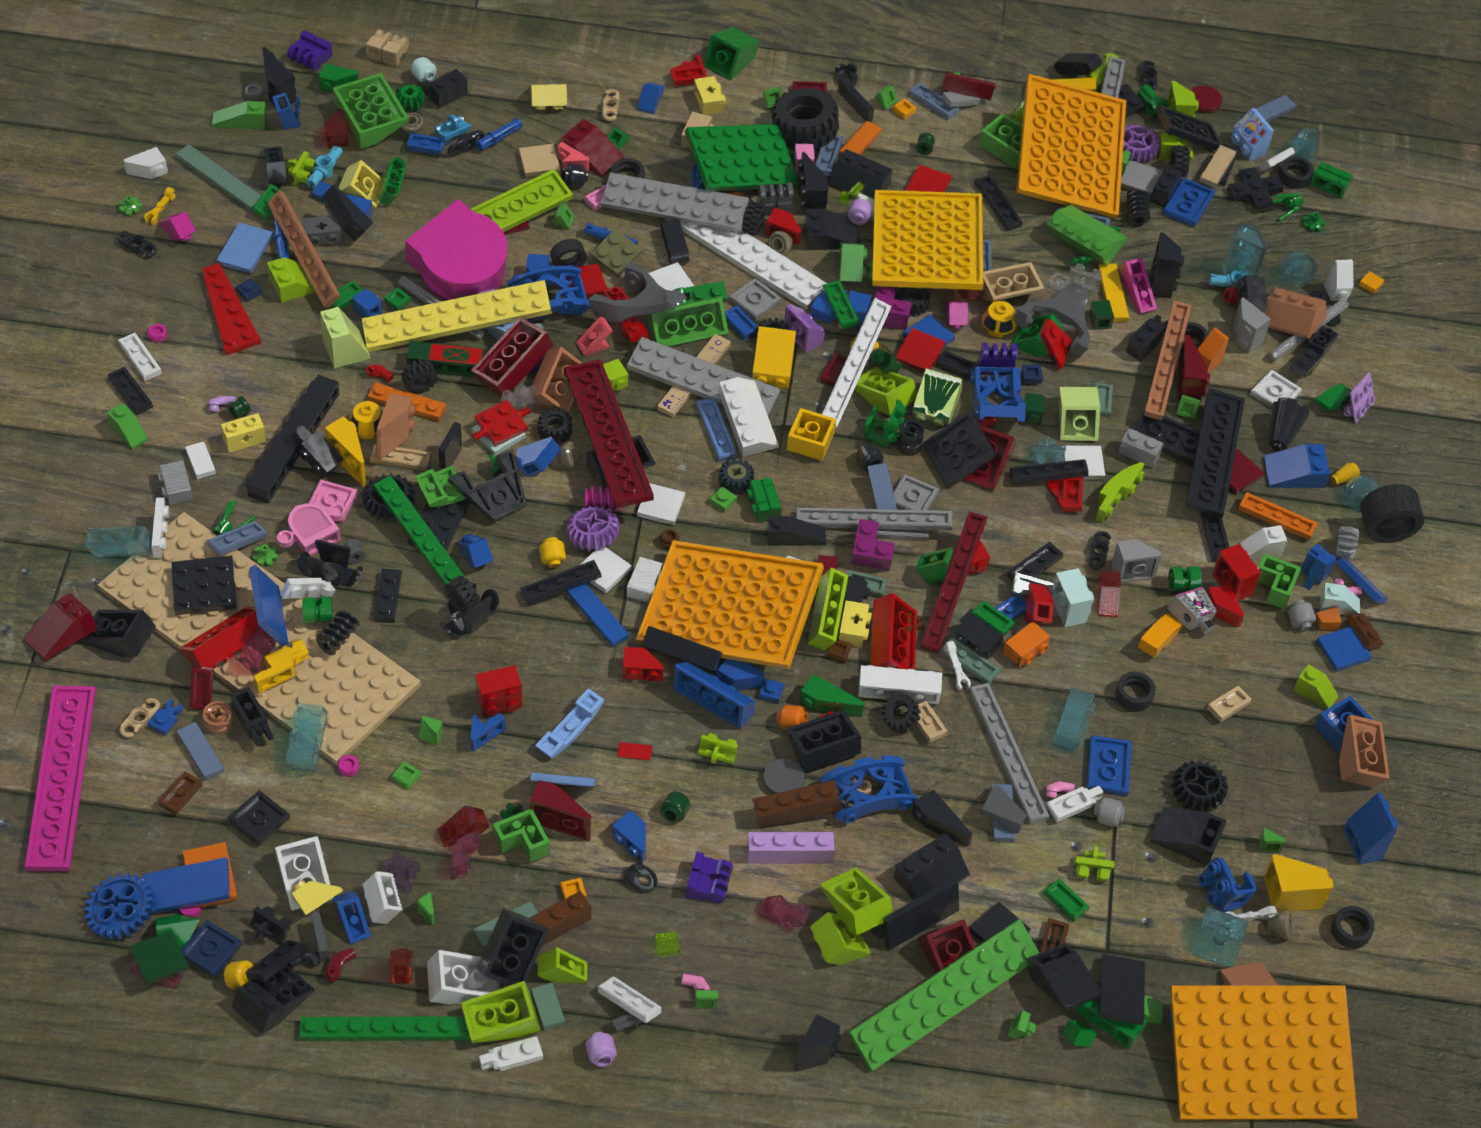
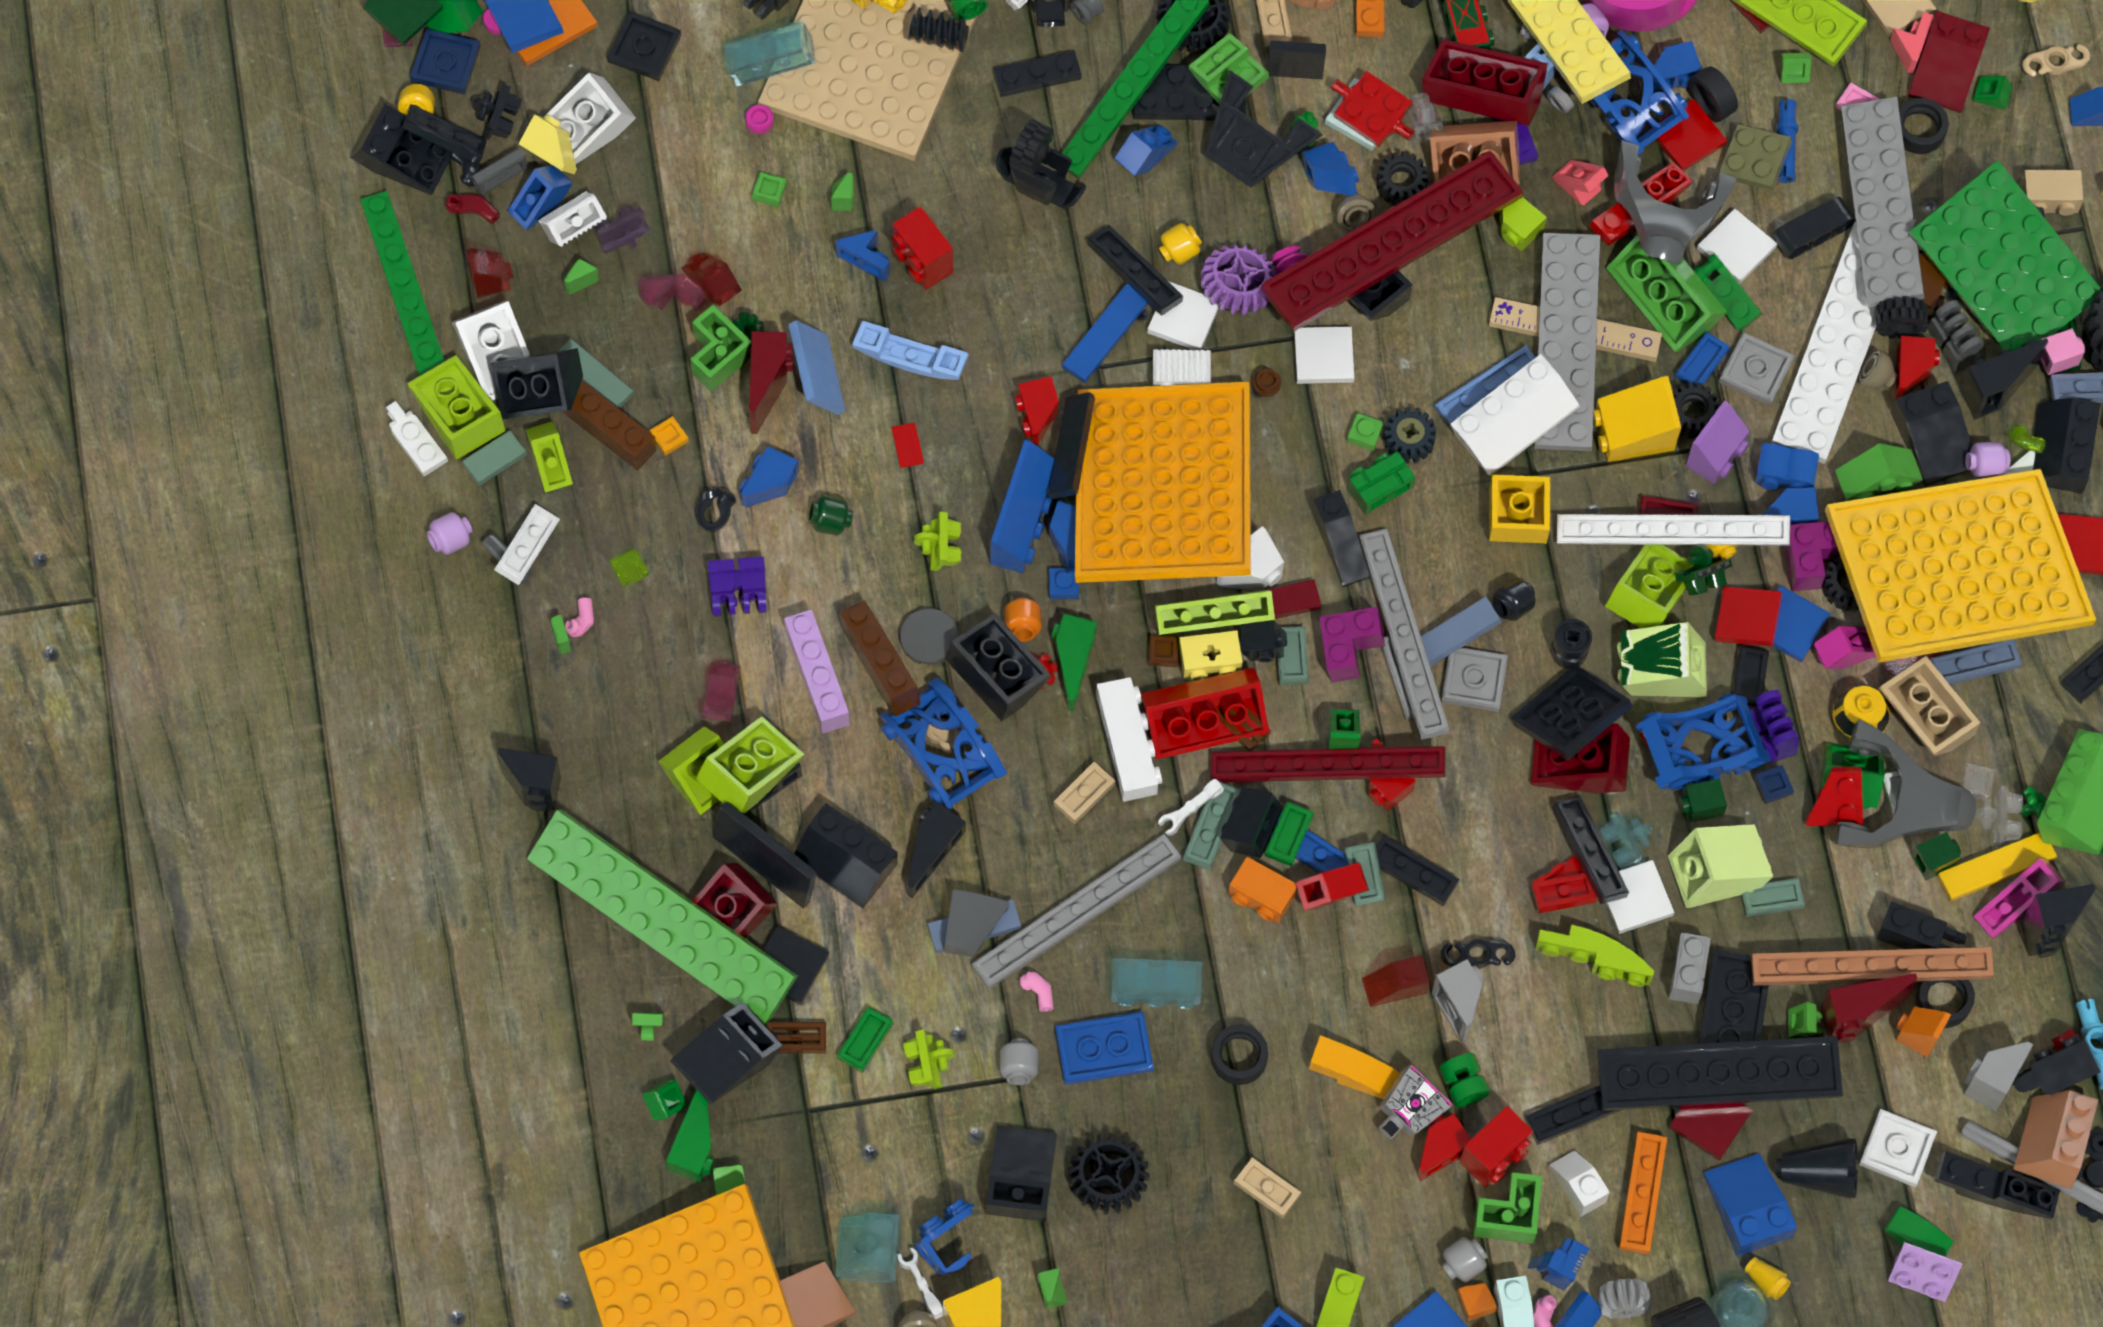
camera: 75 degrees right, 15 degrees up
black head [561,164,588,188] -> none
green tile [822,280,859,330] -> none
green piece [862,400,907,448] -> none
black tyre [881,693,921,733] -> none
white hinge [1046,786,1104,823] -> none
light aqua brick [1051,568,1094,627] -> none
black tile [1099,954,1145,1025] -> none

